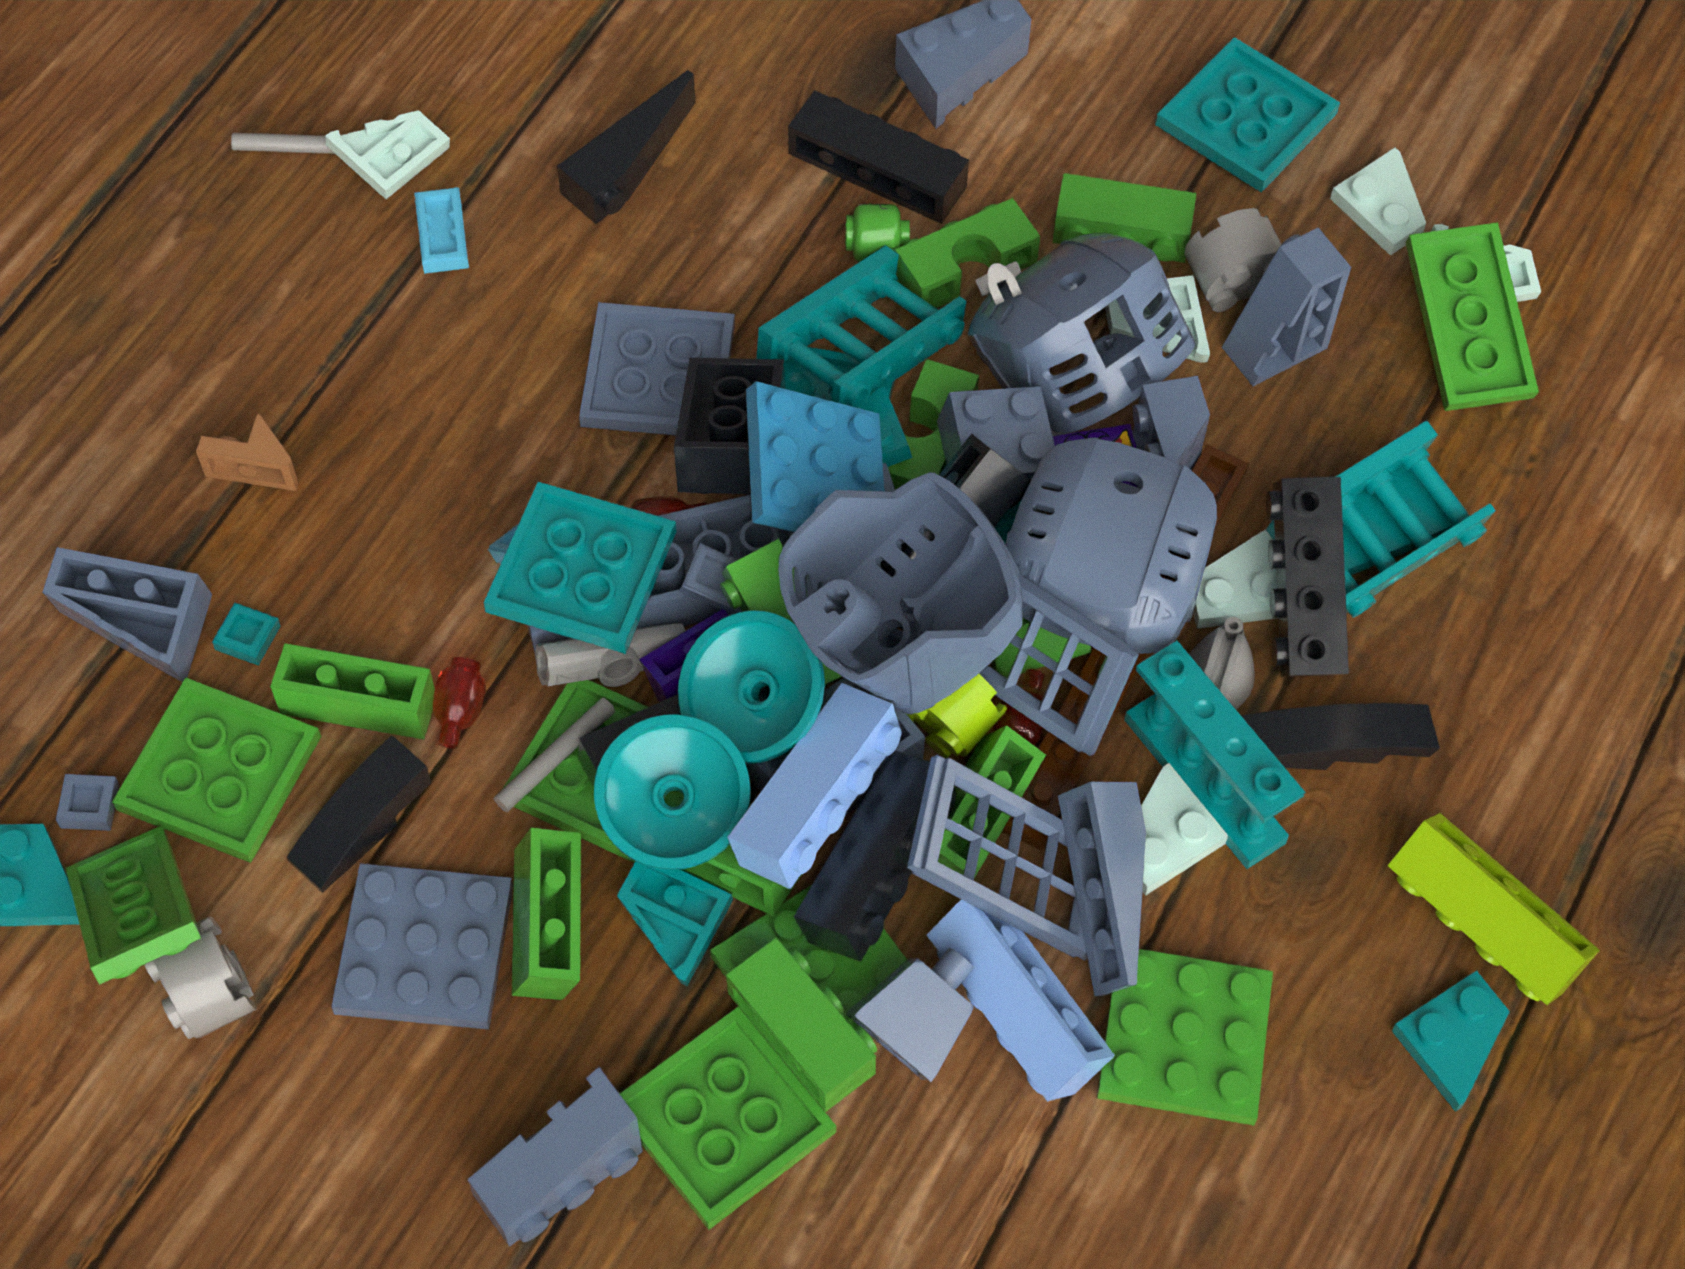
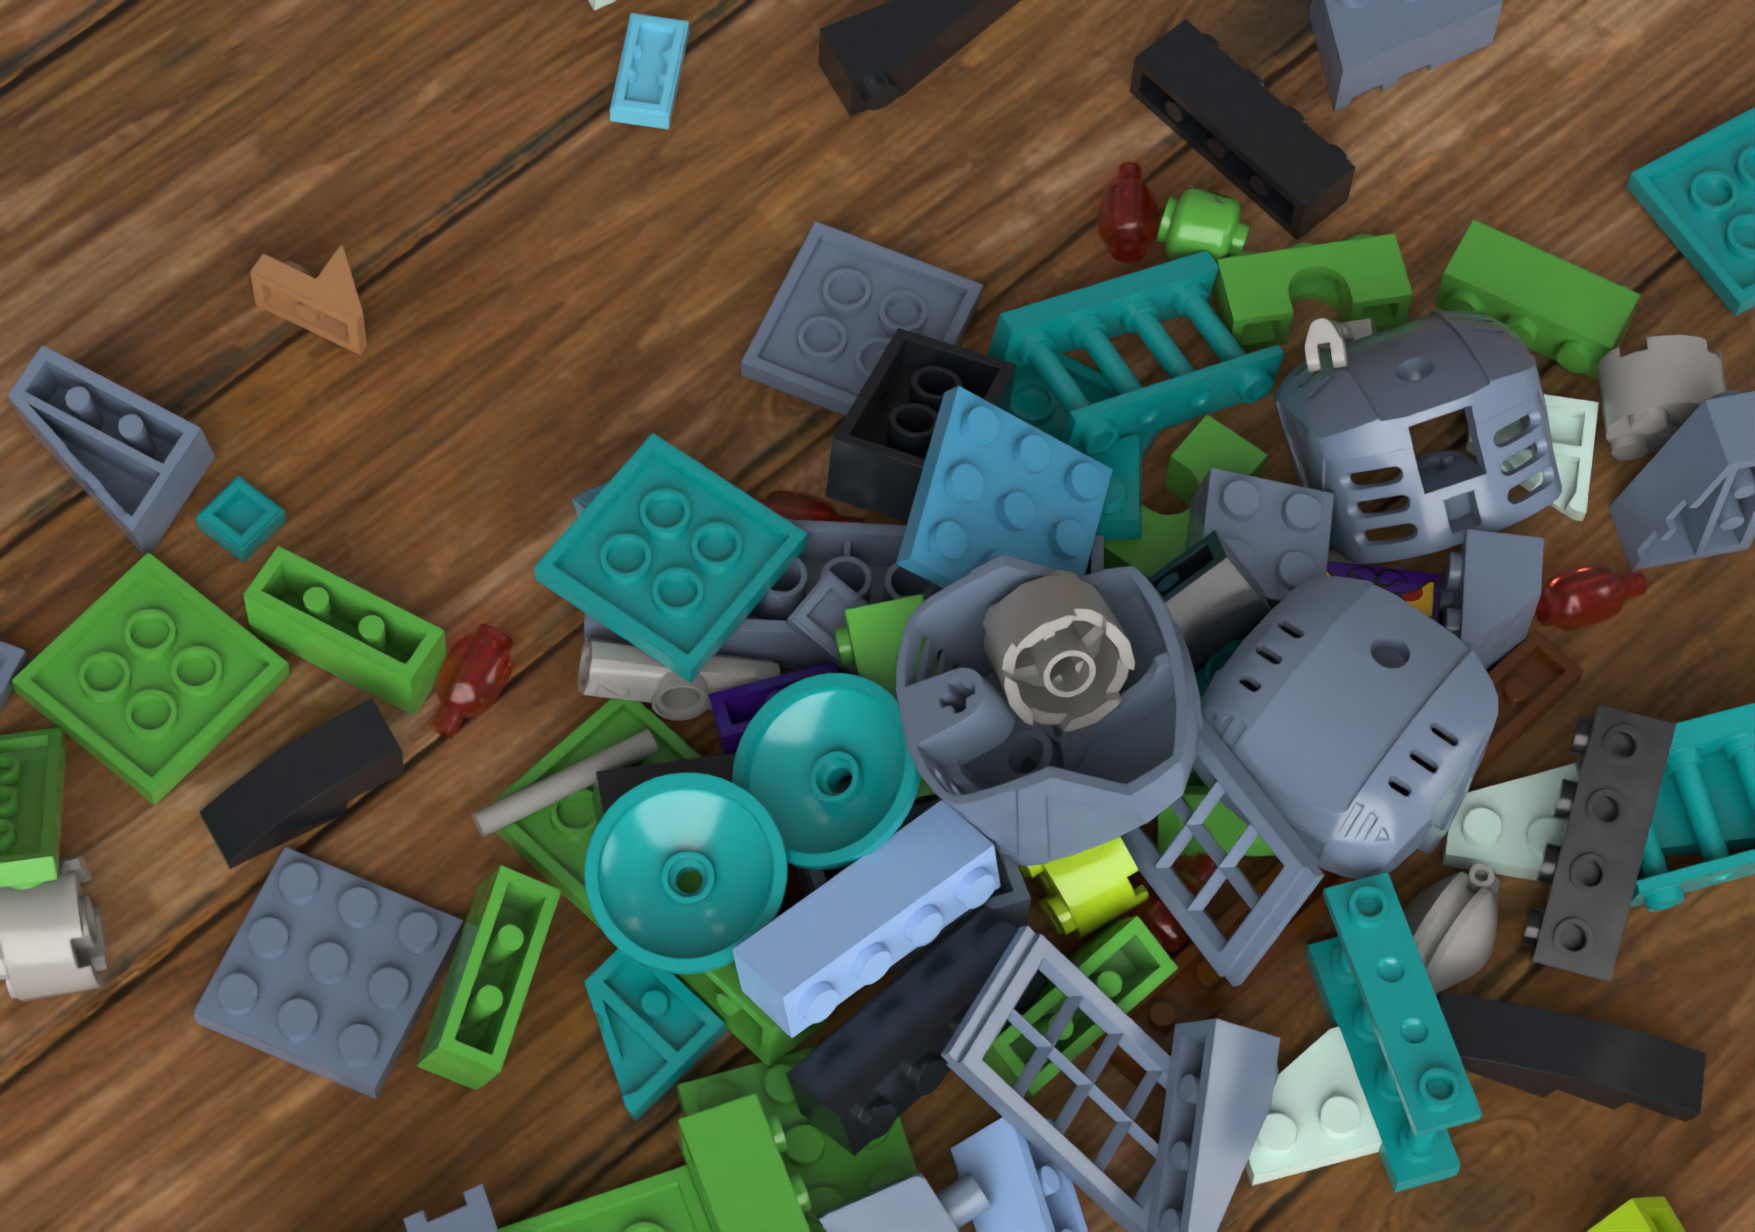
camera: 15 degrees right, 0 degrees up
none -> light grey brick [983,570,1135,732]
none -> clear red plant [1098,162,1159,263]
none -> clear red plant [1535,565,1647,631]

